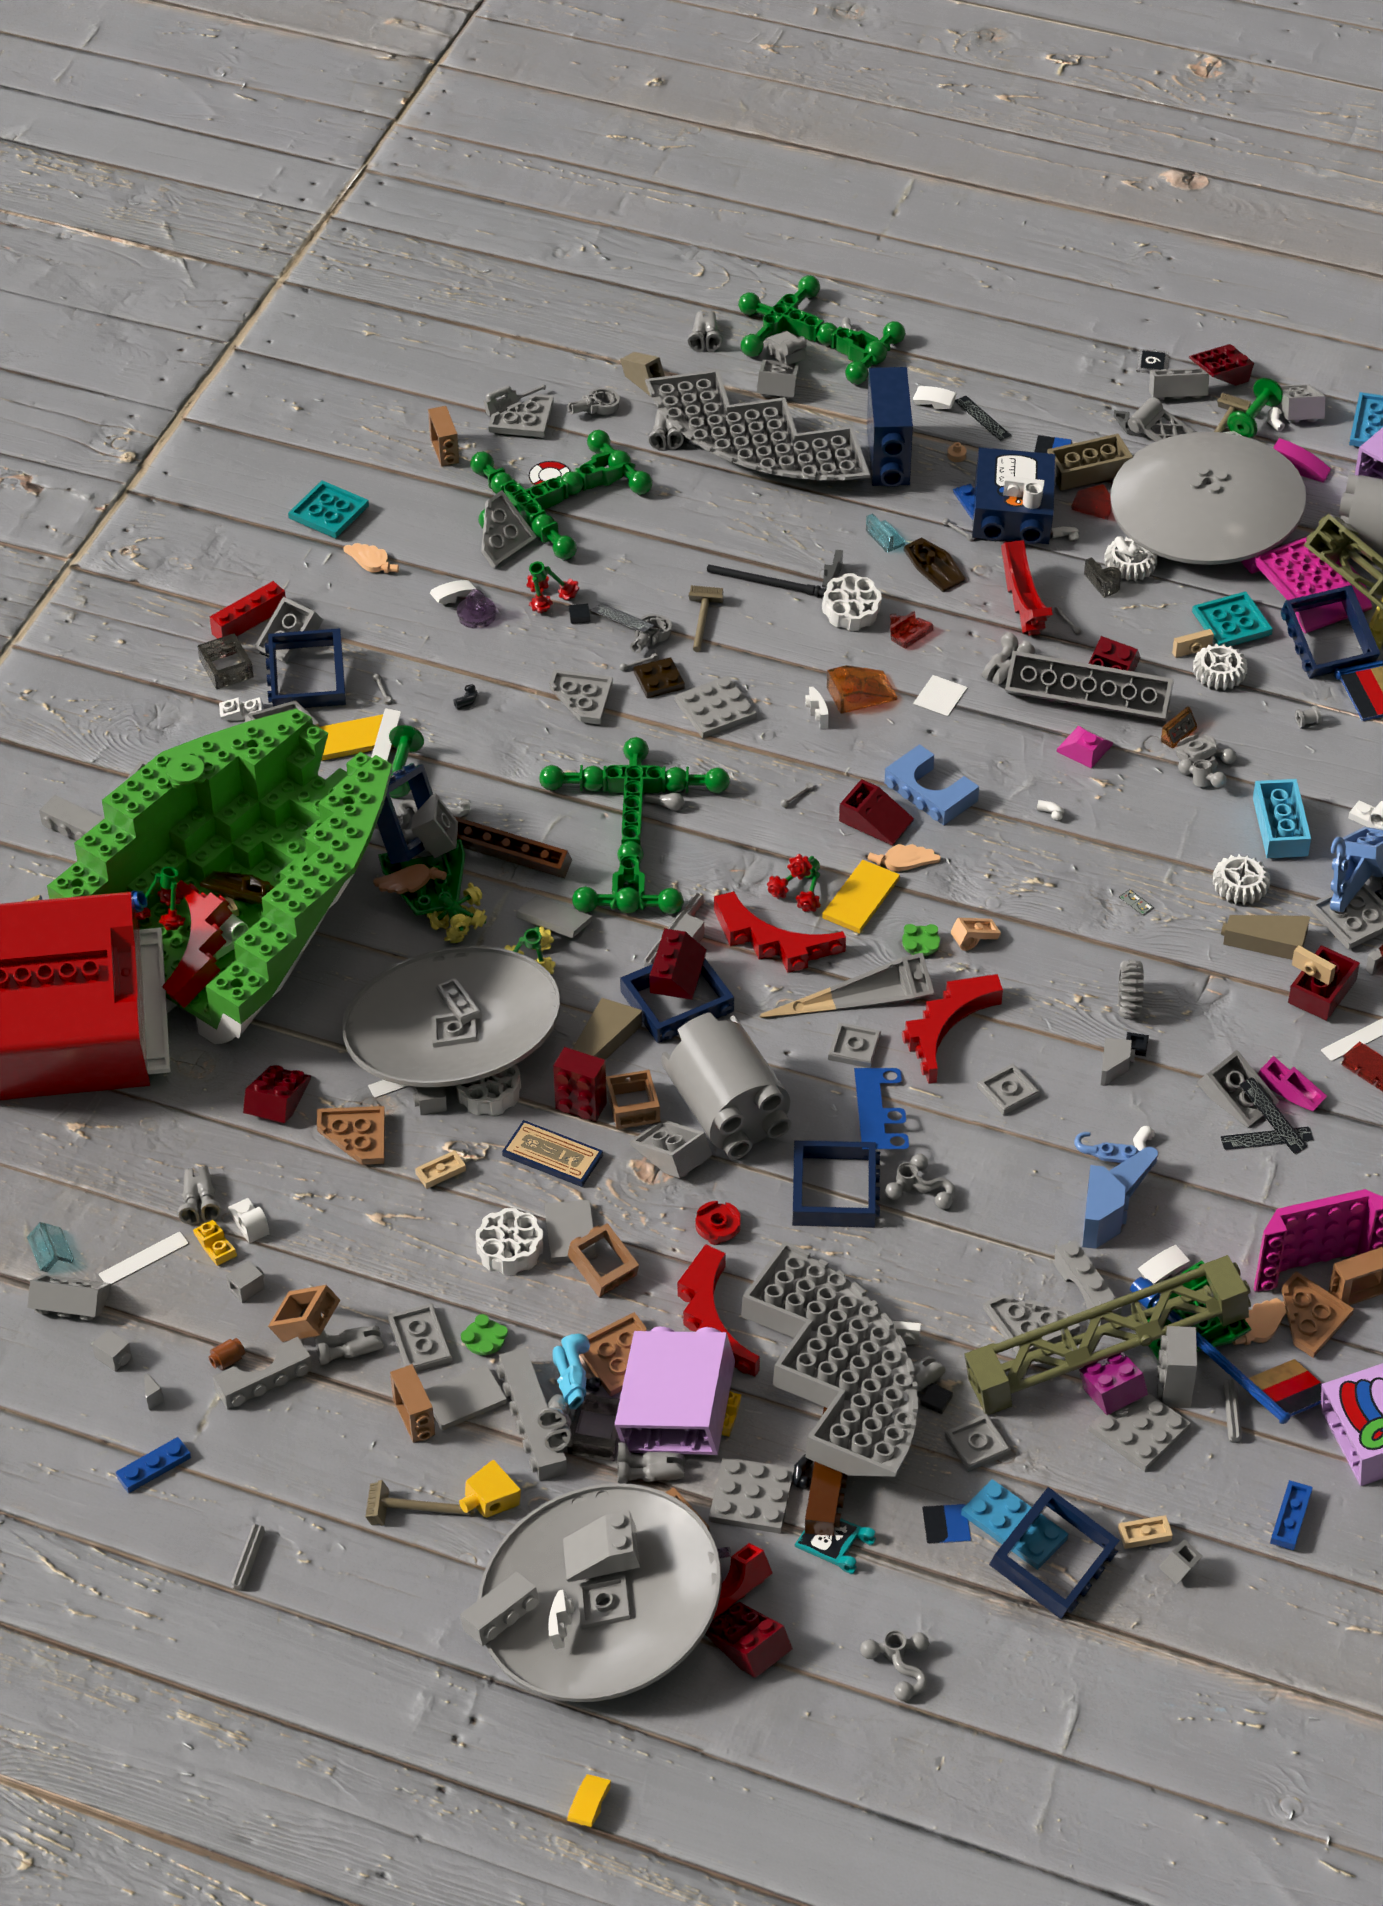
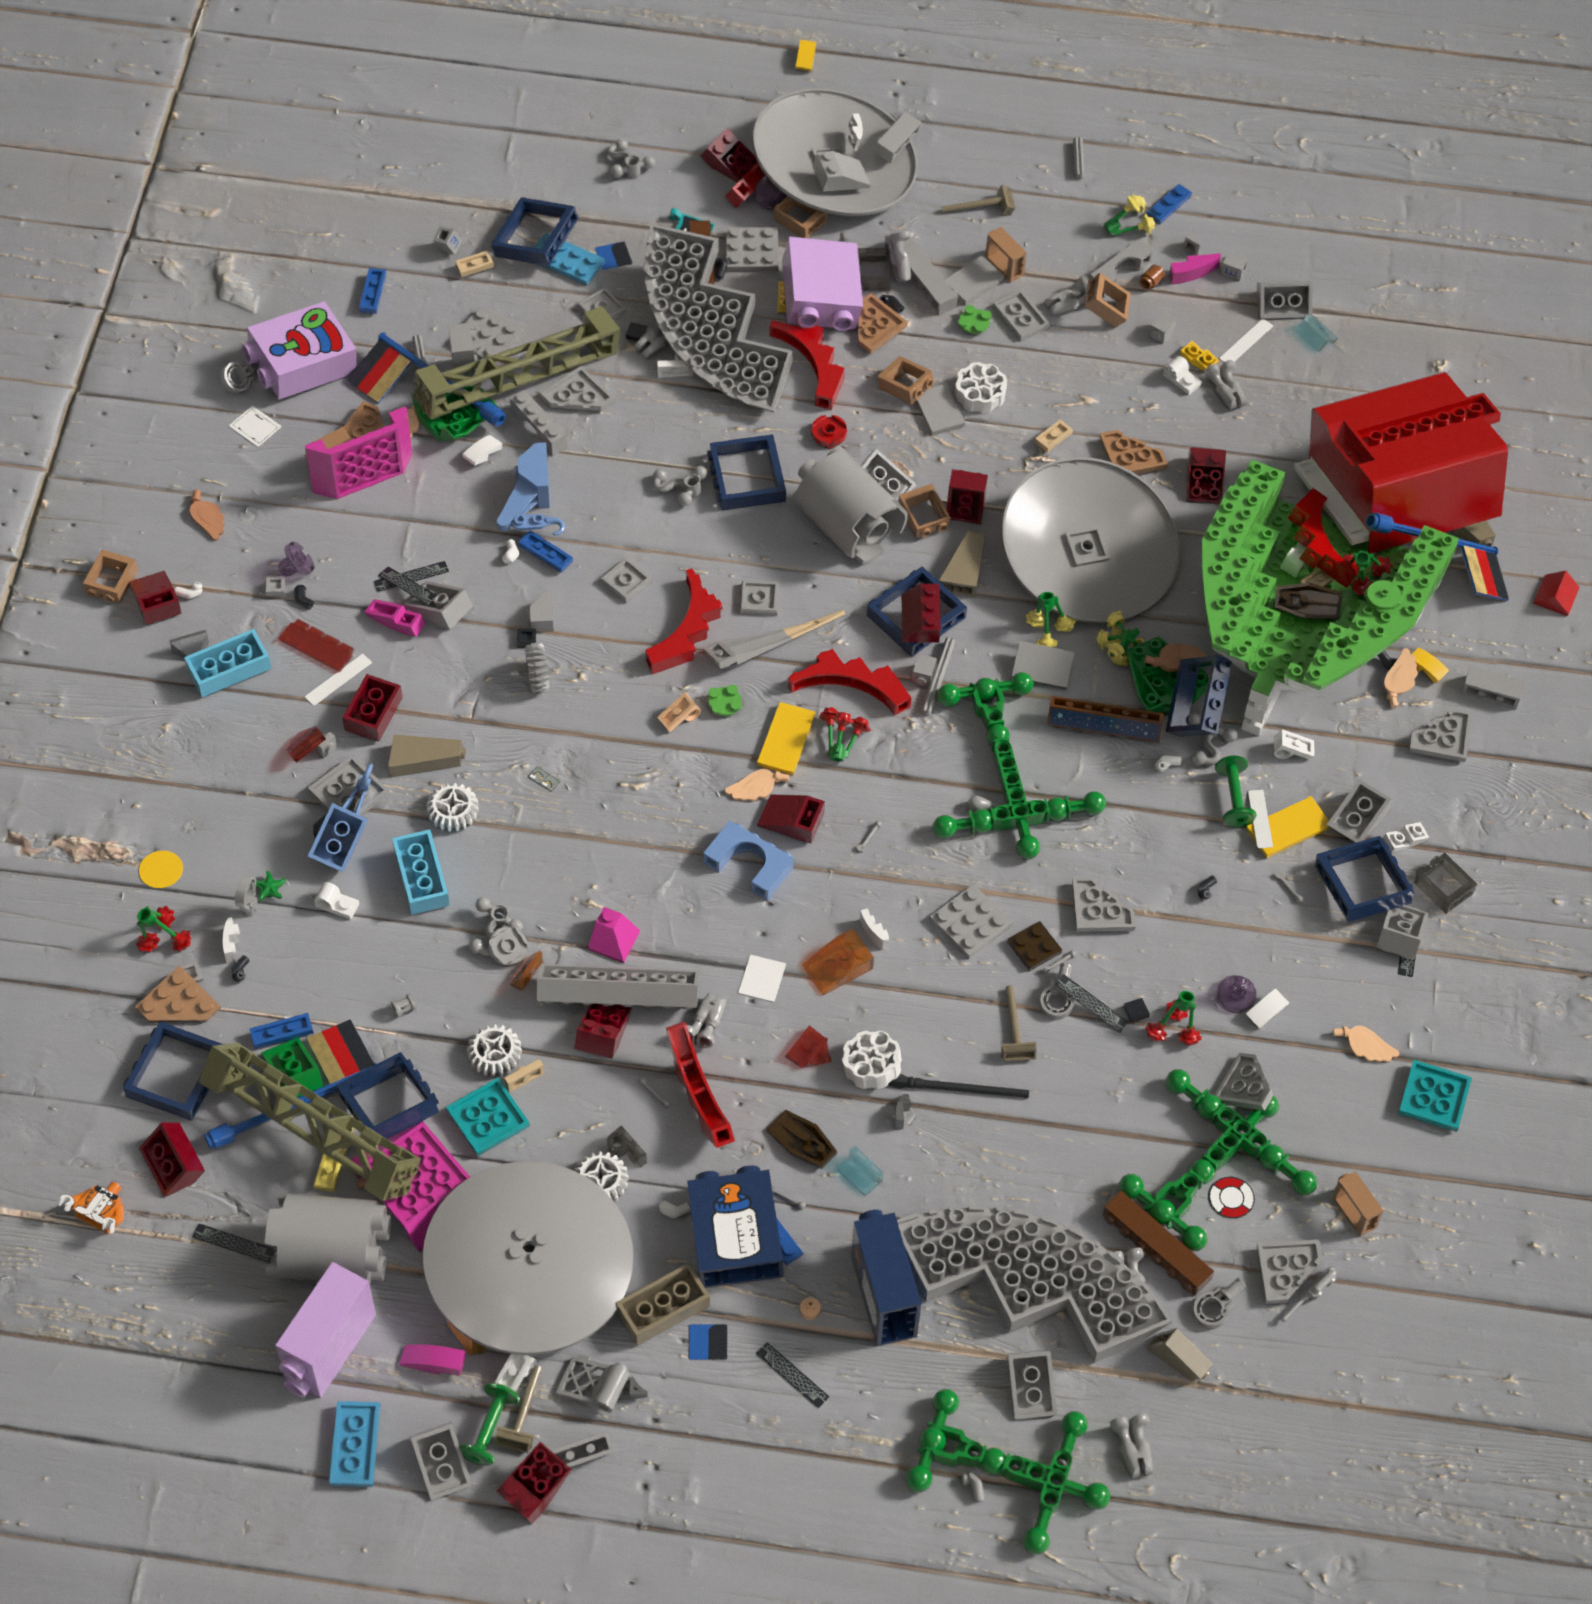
camera: 165 degrees right, 10 degrees up
red brick [209,581,286,644] -> none
light grey slope [411,793,458,858] -> none
light grey tile [436,978,482,1025] -> none
yellow torso [459,1460,521,1518] -> none
tile [502,1120,603,1187] -> none
medium azure piece [552,1334,590,1410] -> none
light grey hinge [767,331,807,365] -> none
blue piece [854,1068,909,1149] -> none
white slope [913,386,957,409] -> none
white plate [1003,476,1044,509] -> none
white arm [1037,800,1064,820] -> none
clear red slope [1071,484,1112,520] -> none
magenta brick [1079,1352,1148,1415] -> none
white arm [1114,536,1140,557] -> none
piece [1136,349,1169,373] -> none
white arm [1267,407,1285,432] -> none
tan plate [1292,946,1336,985] -> none
none -> blue plate [519,530,573,573]
none -> reddish brown brick [1103,1191,1214,1296]
none -> plant [1104,194,1155,236]
none -> dark pink slope [1169,253,1221,285]

